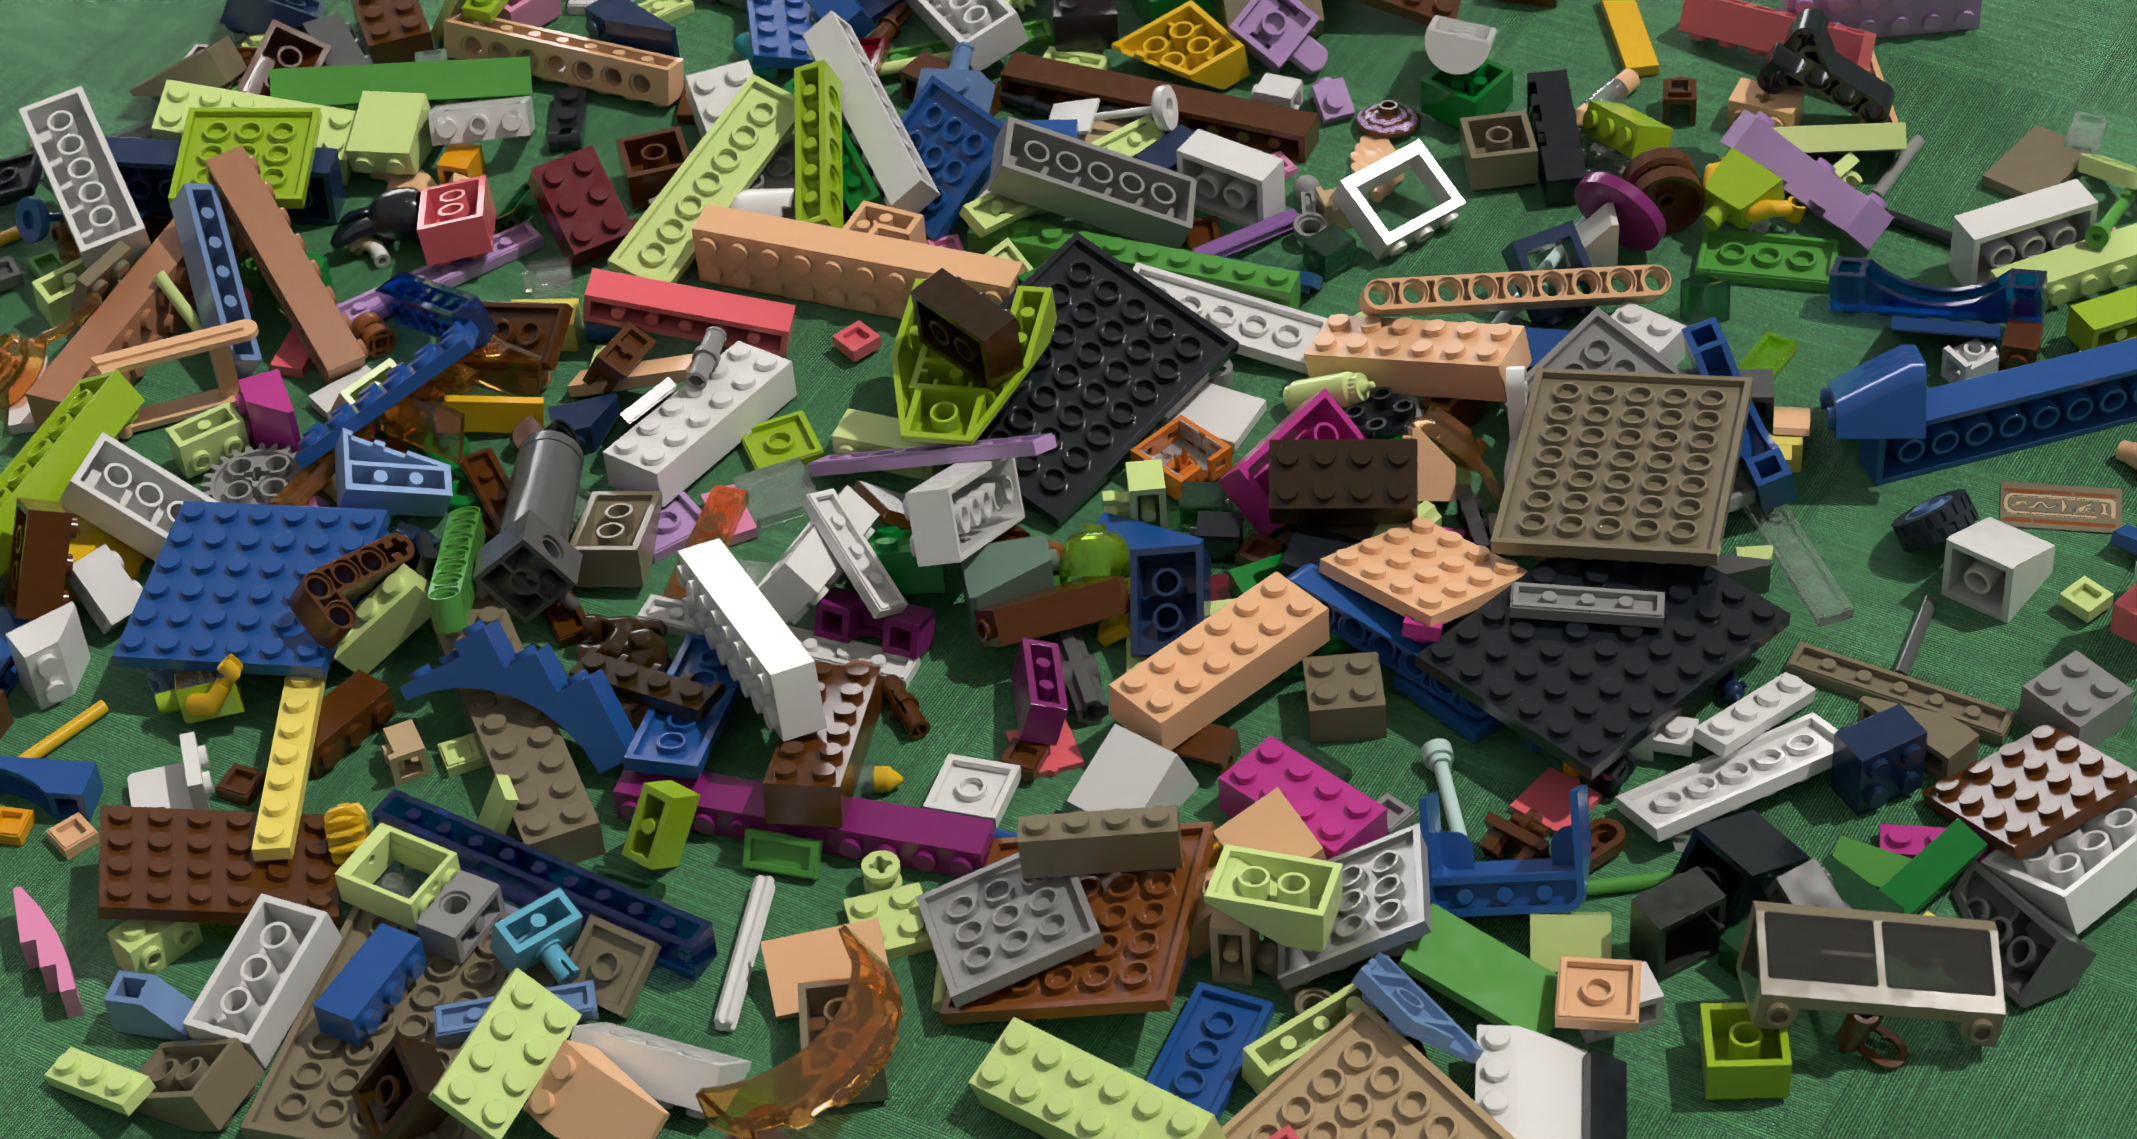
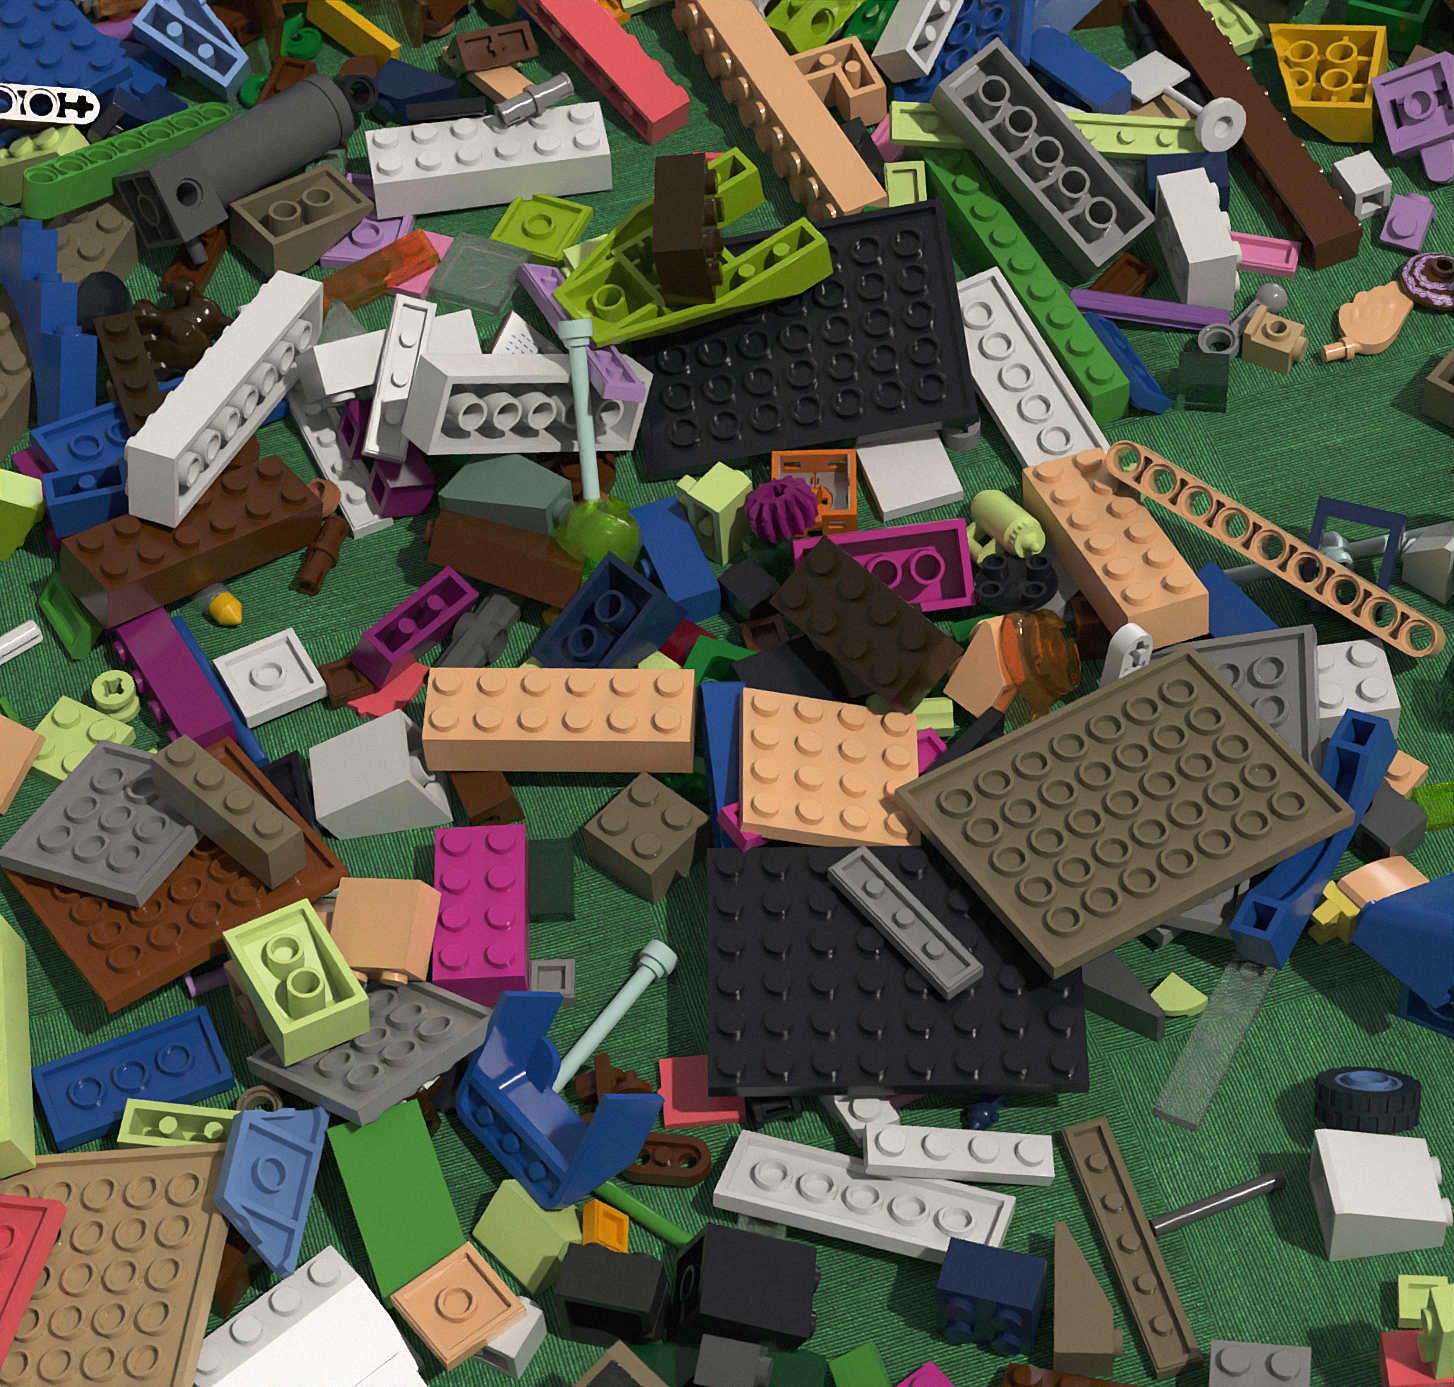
camera: 45 degrees right, 10 degrees up
white window [1331,139,1466,261] -> none
none -> blue brick [42,457,129,538]
none -> light aqua piece [558,318,602,524]
none -> light orange tile [582,1199,629,1254]
none -> magenta gear [744,475,819,543]

